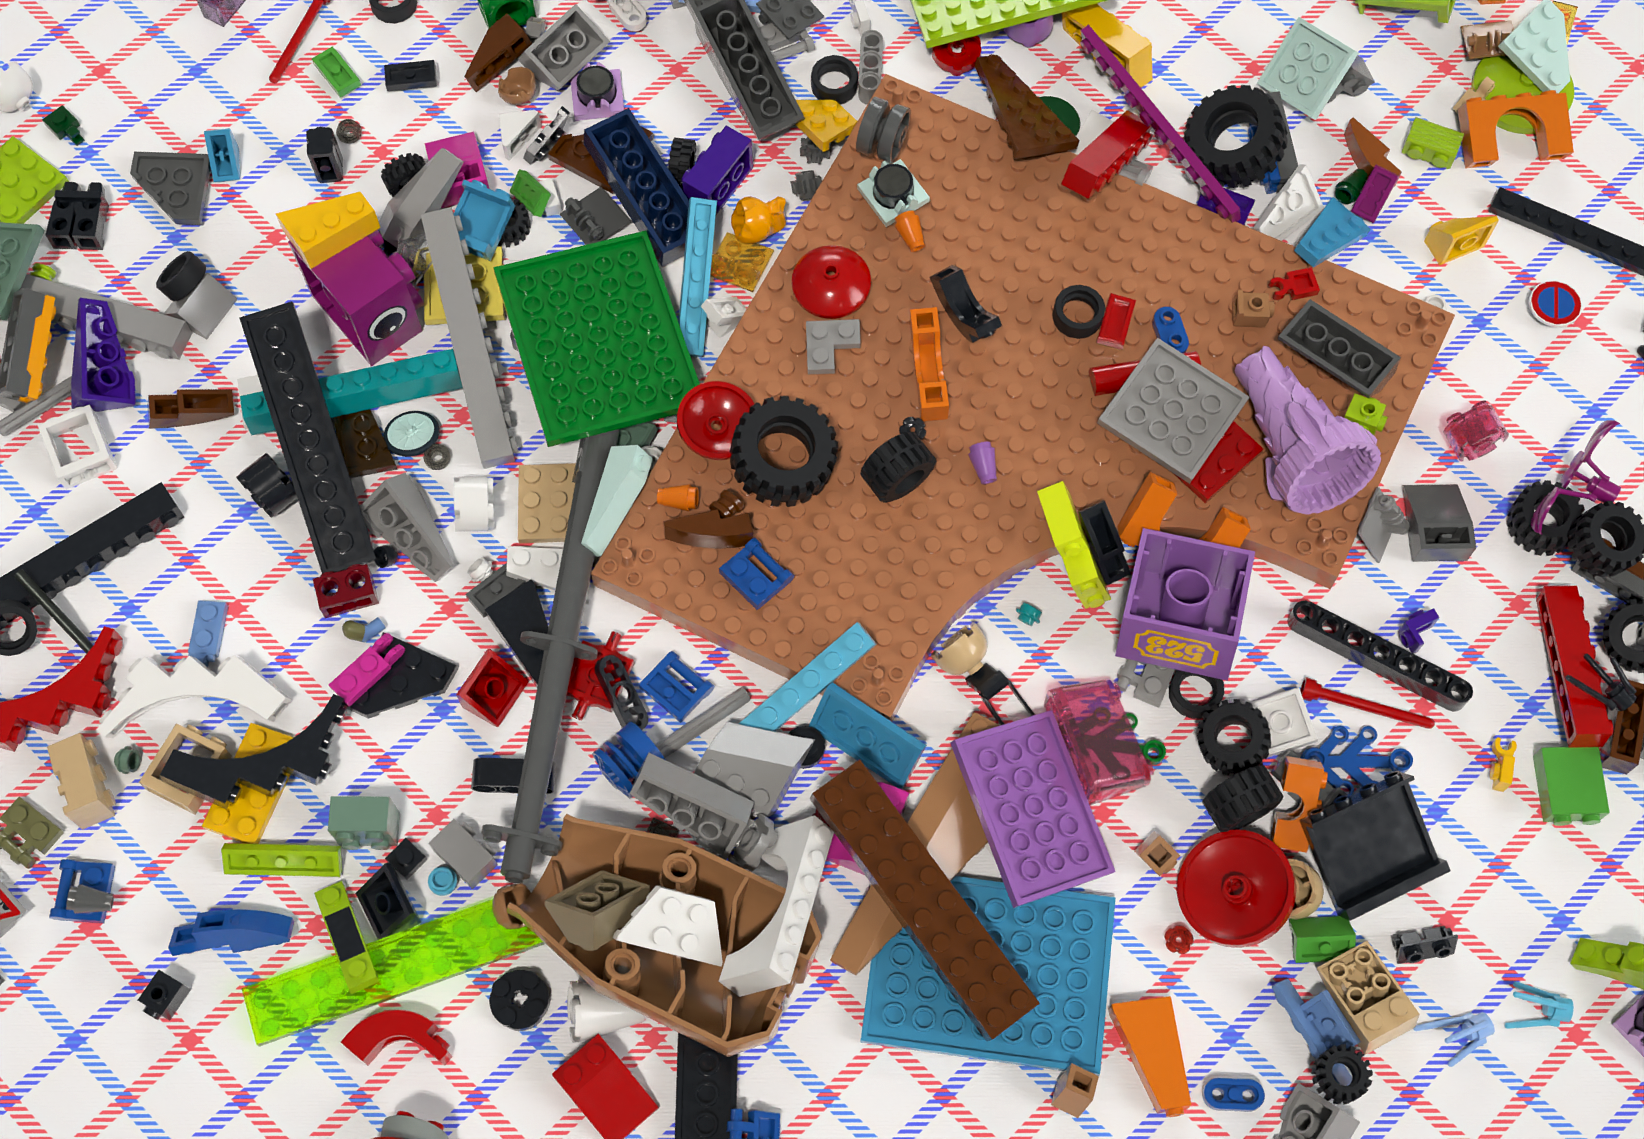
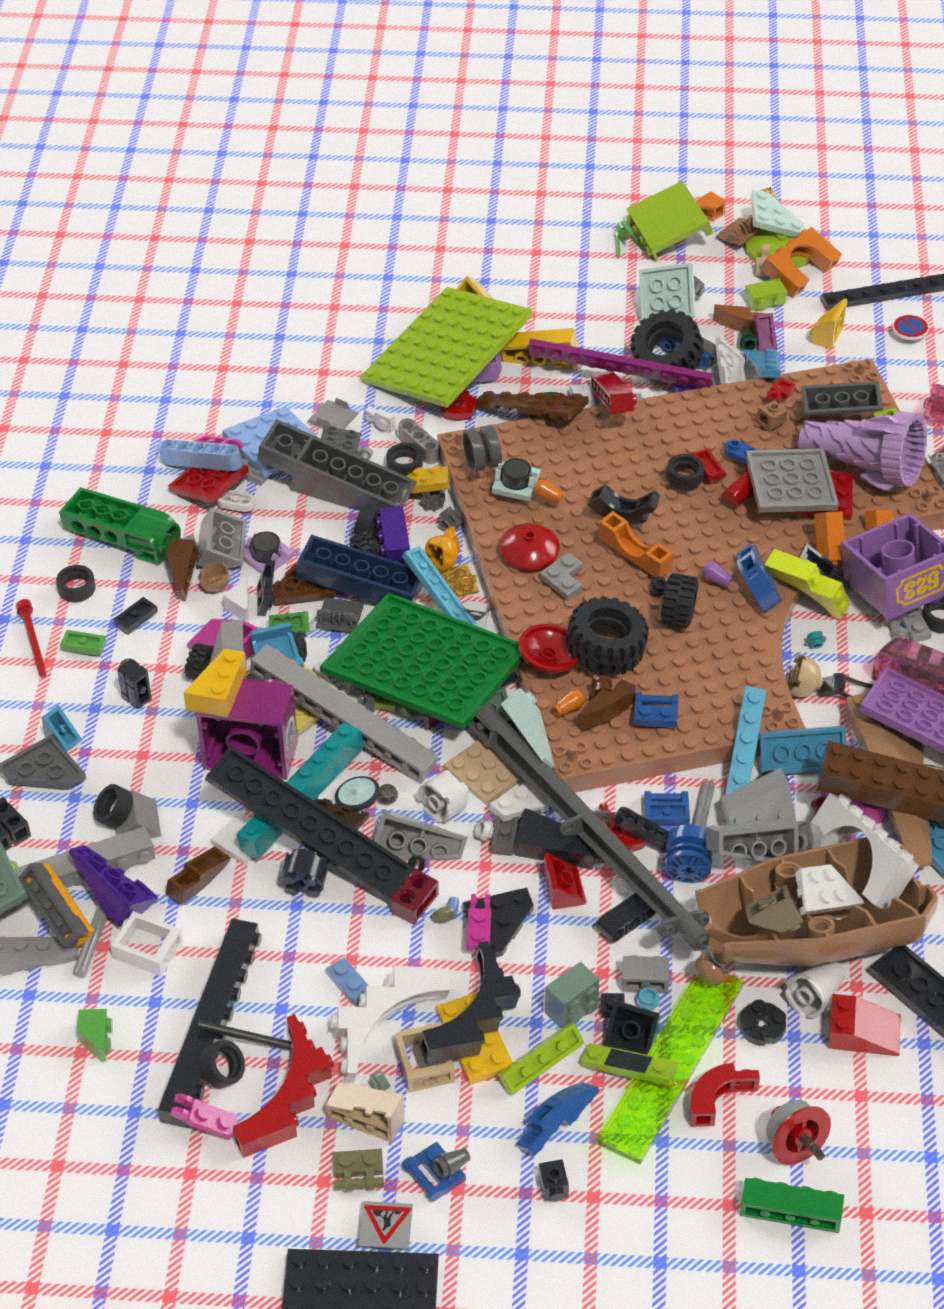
camera: 40 degrees left, 20 degrees down
none -> black tyre [354,503,381,540]
none -> blue slope [736,542,782,613]

